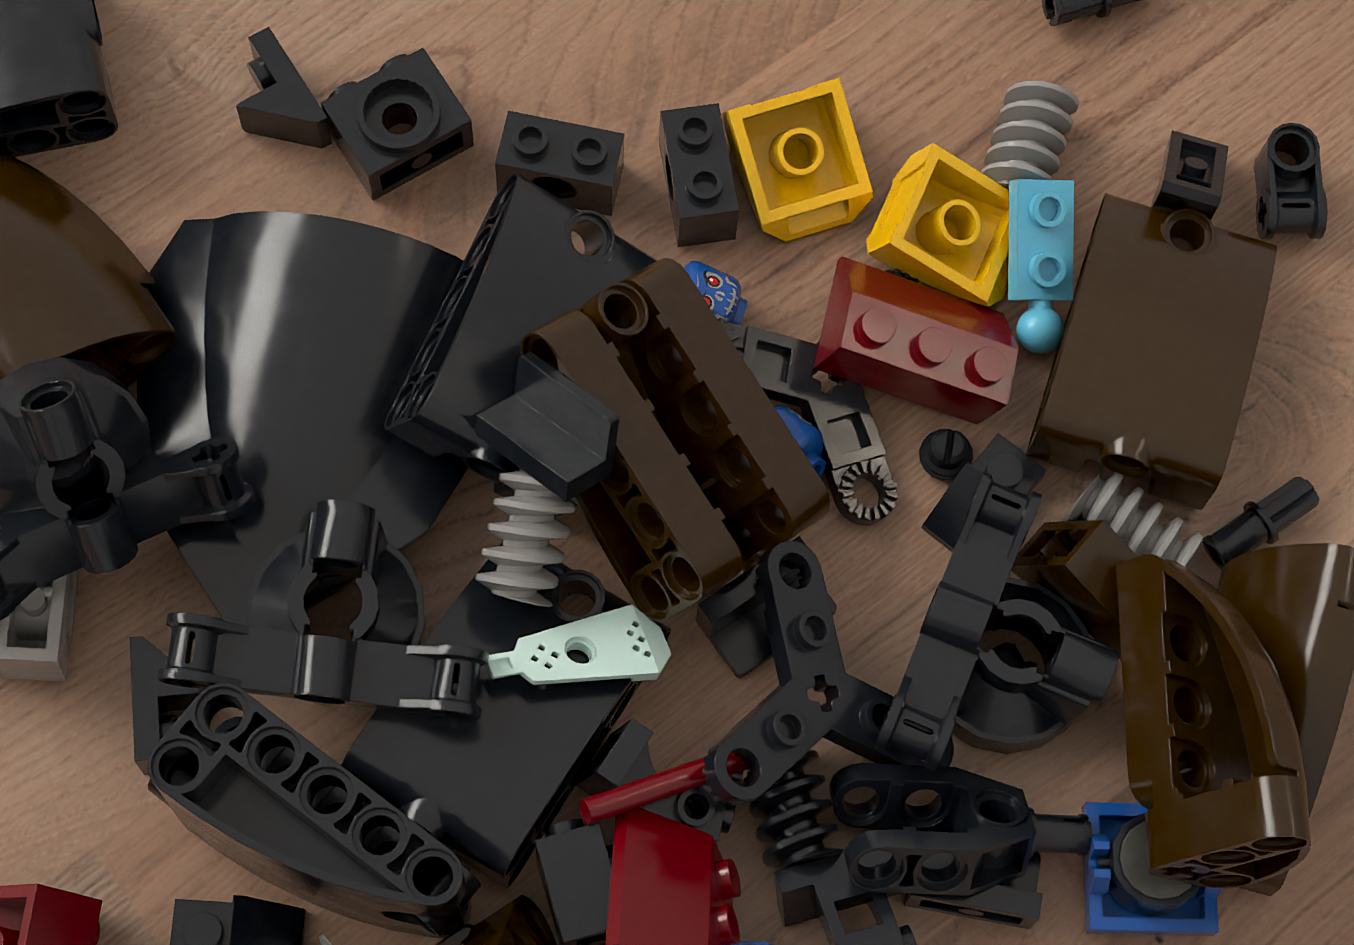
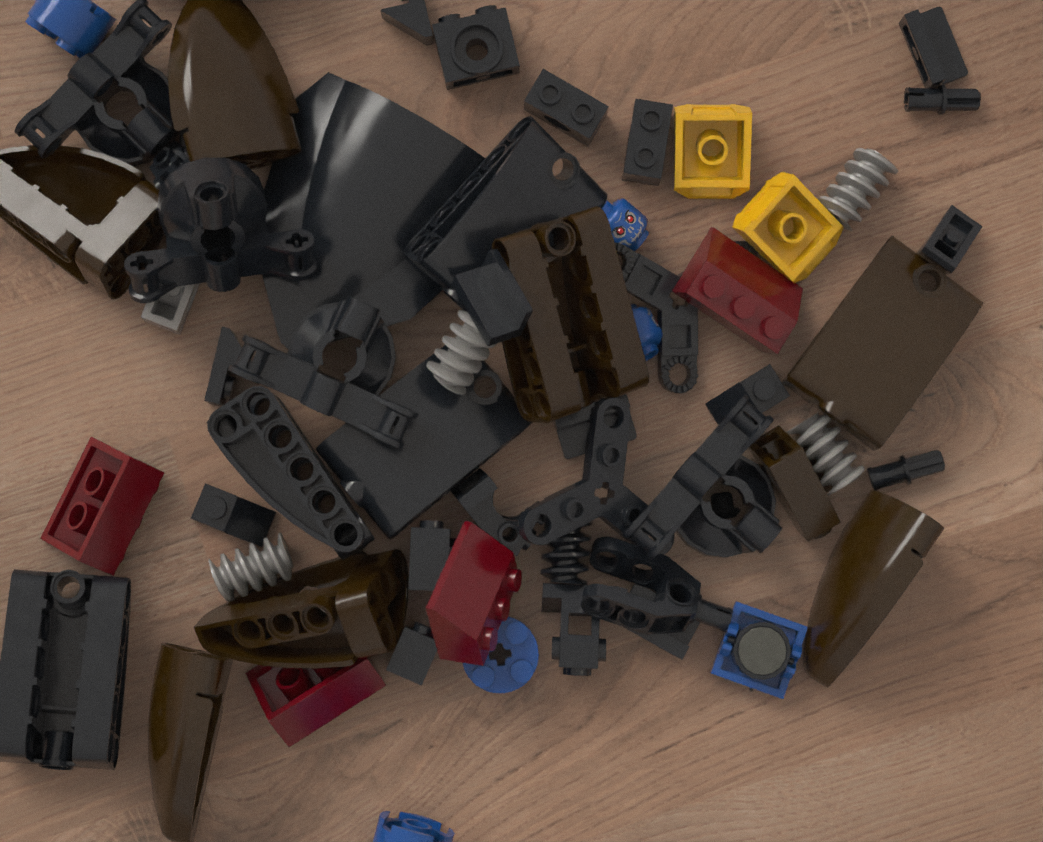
camera: 20 degrees right, 15 degrees up
light aqua piece [486,604,671,685] -> none
dark red bar [579,753,750,825] -> none
black piece [919,429,973,480] -> none
medium azure plate [1008,179,1074,354] -> none
dark brown panel [1116,554,1311,888] -> none
black piece [1254,123,1328,240] -> none

